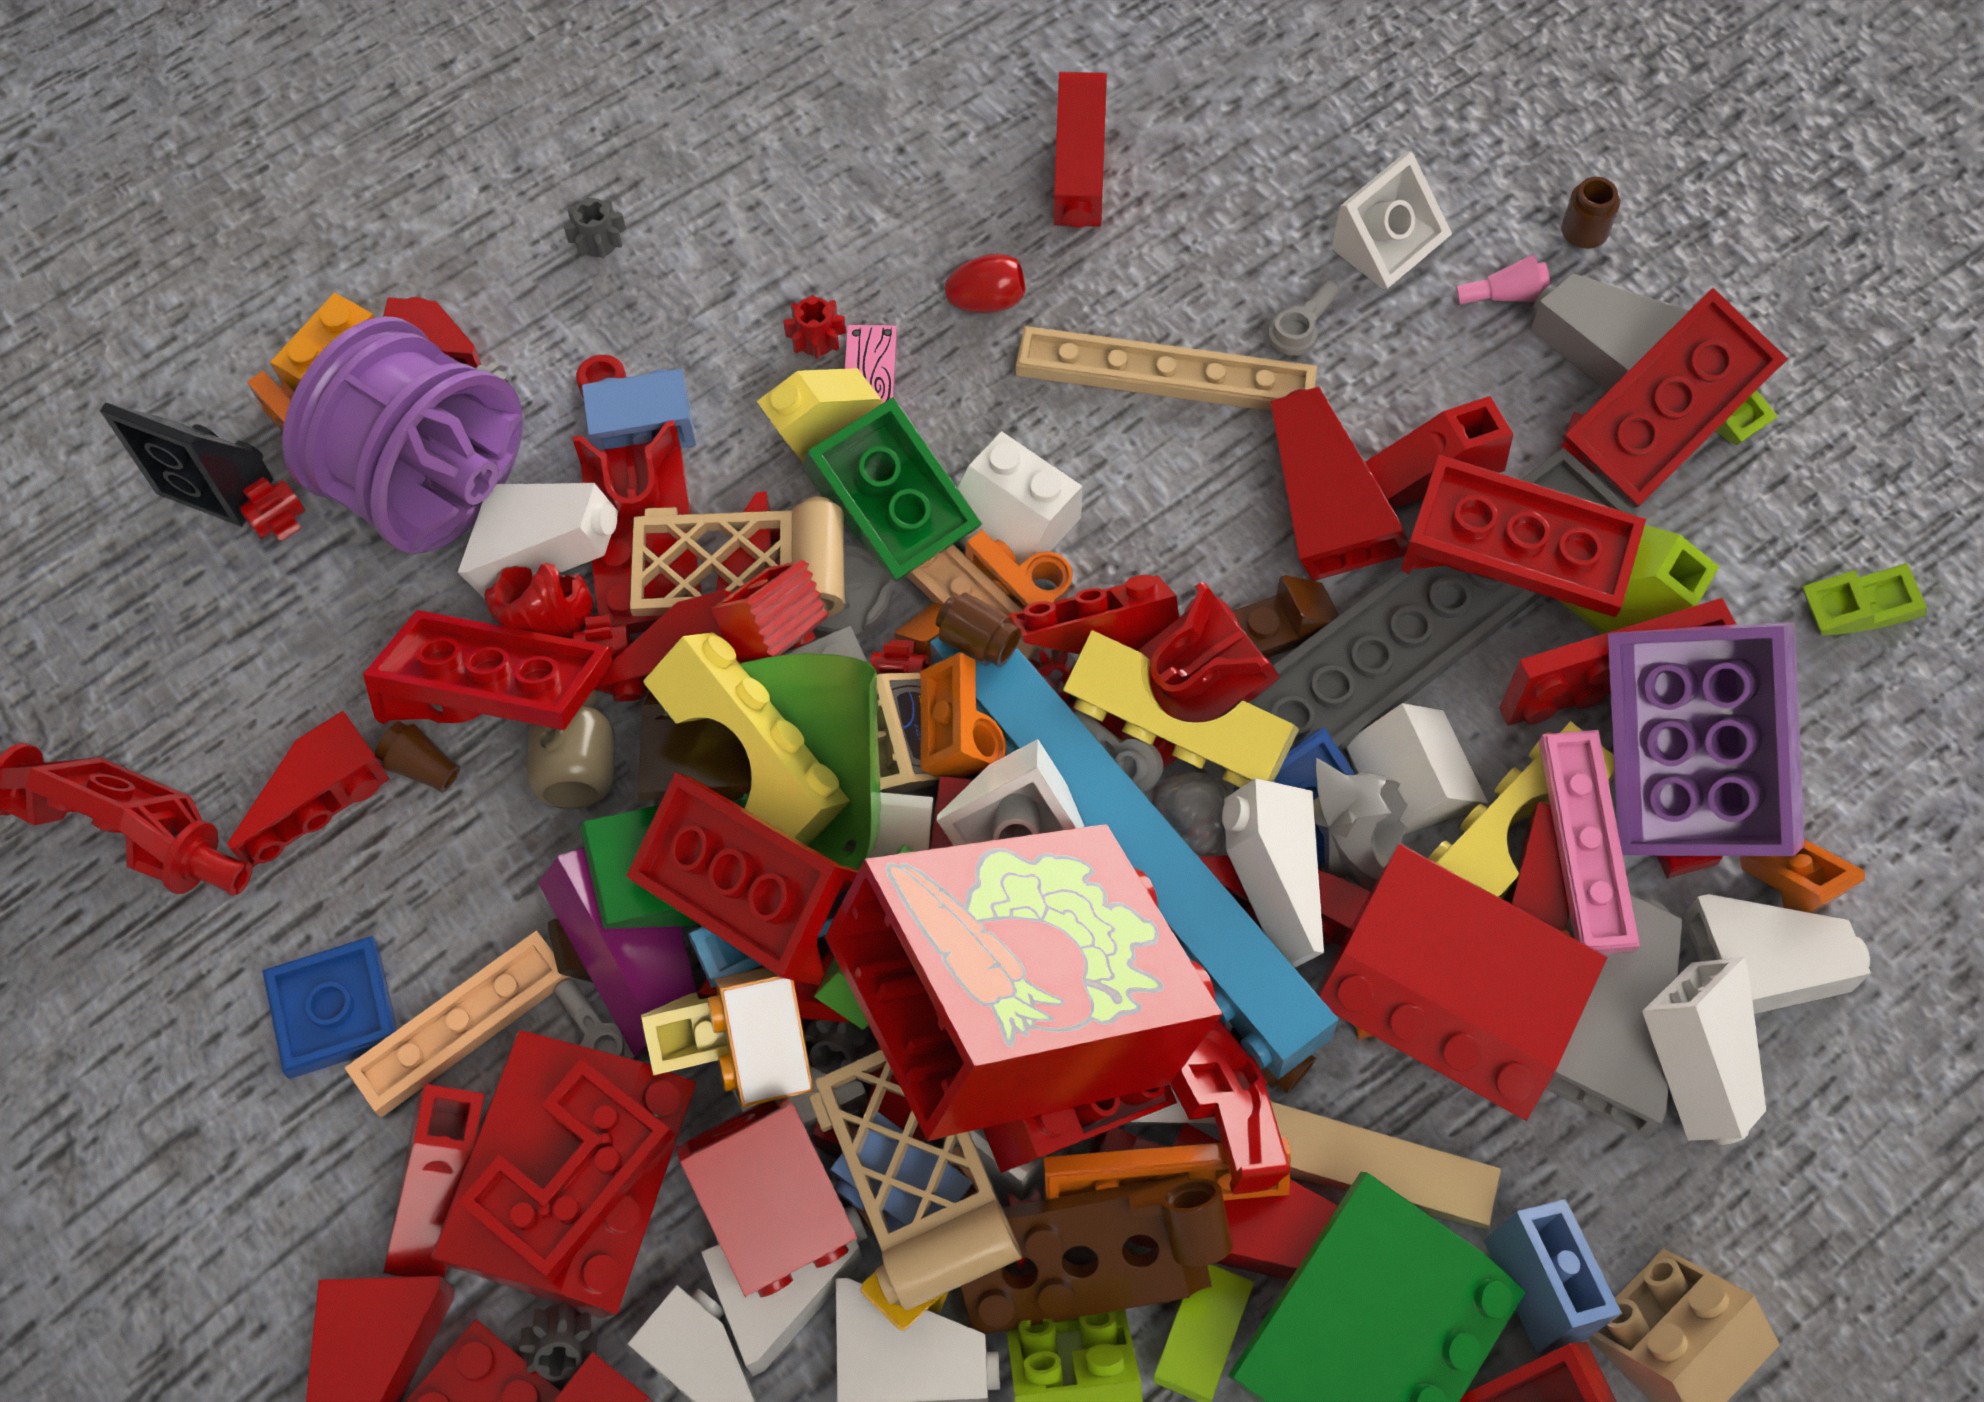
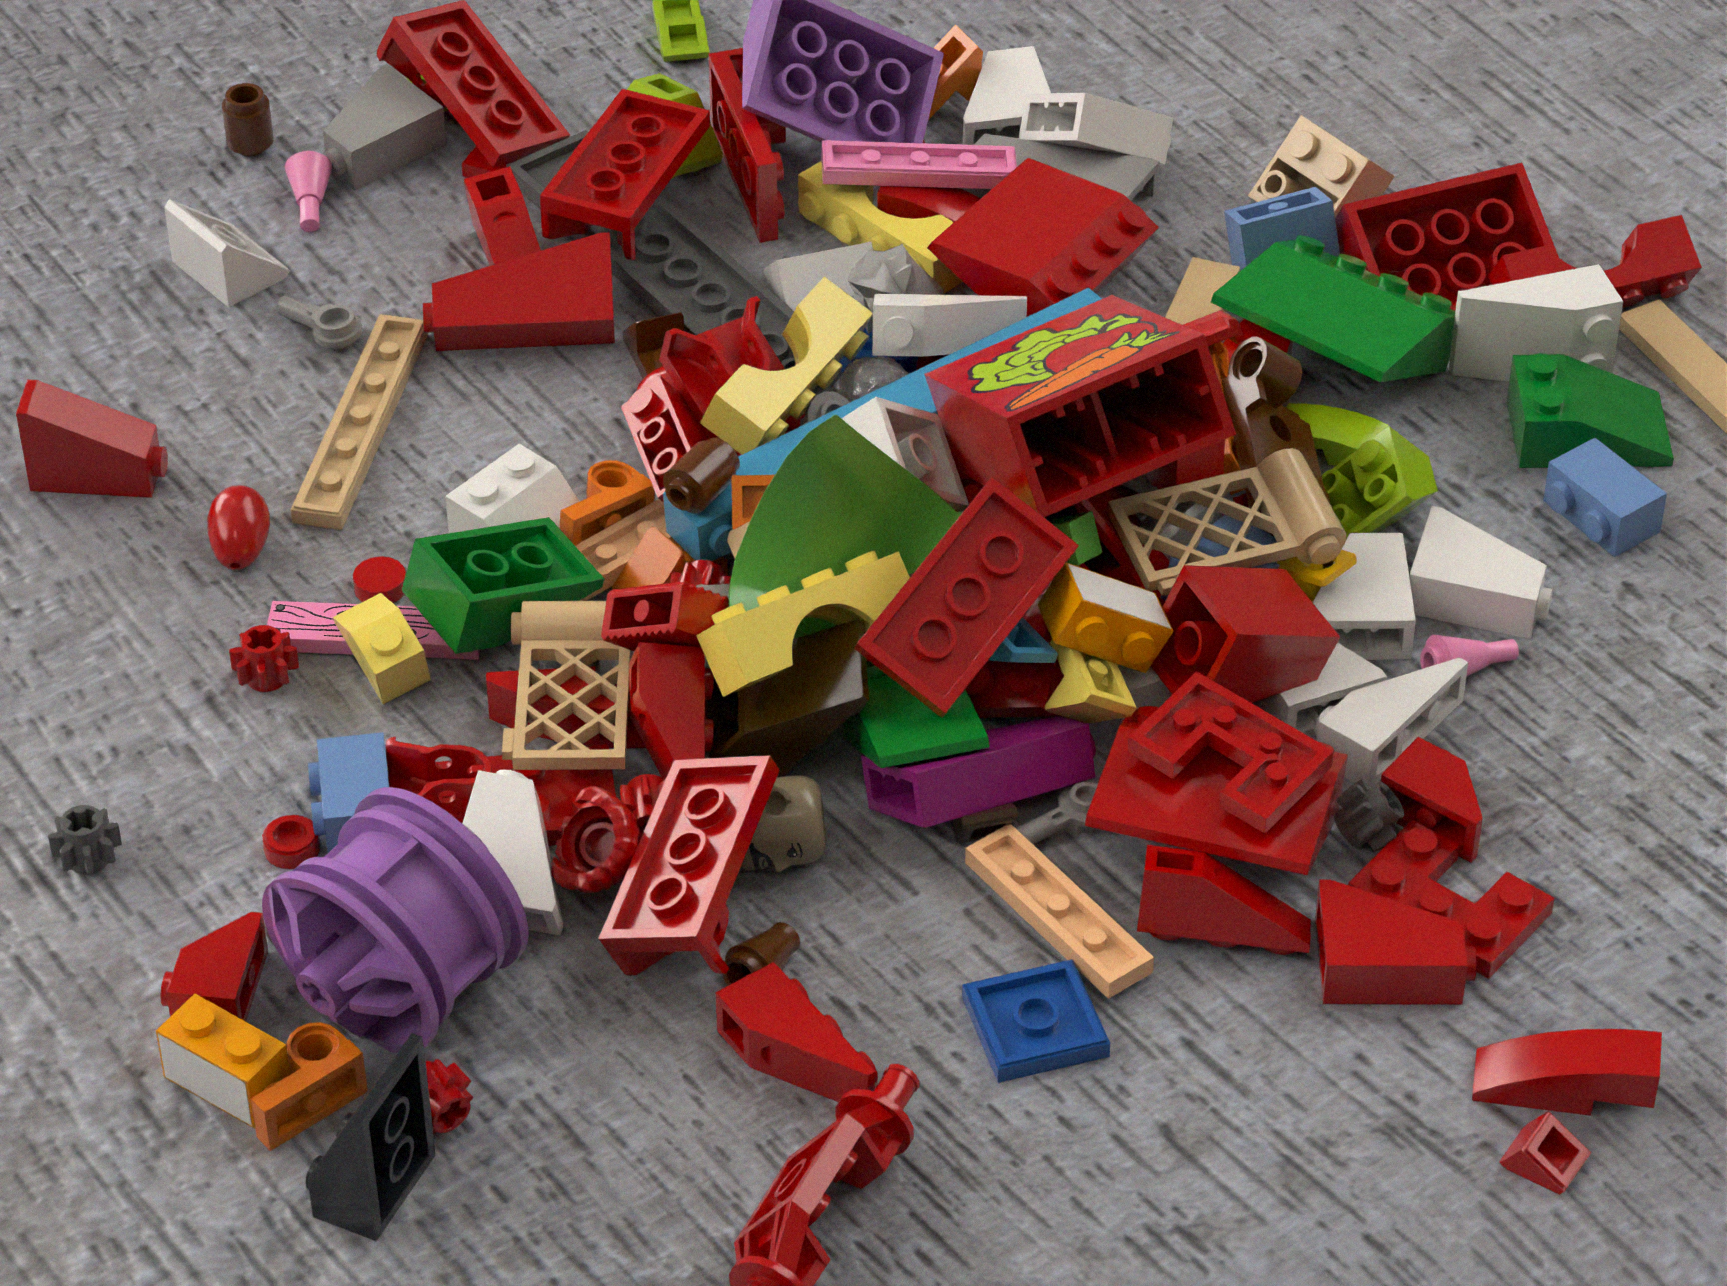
camera: 90 degrees left, 20 degrees down
none -> red tile [353,556,406,603]

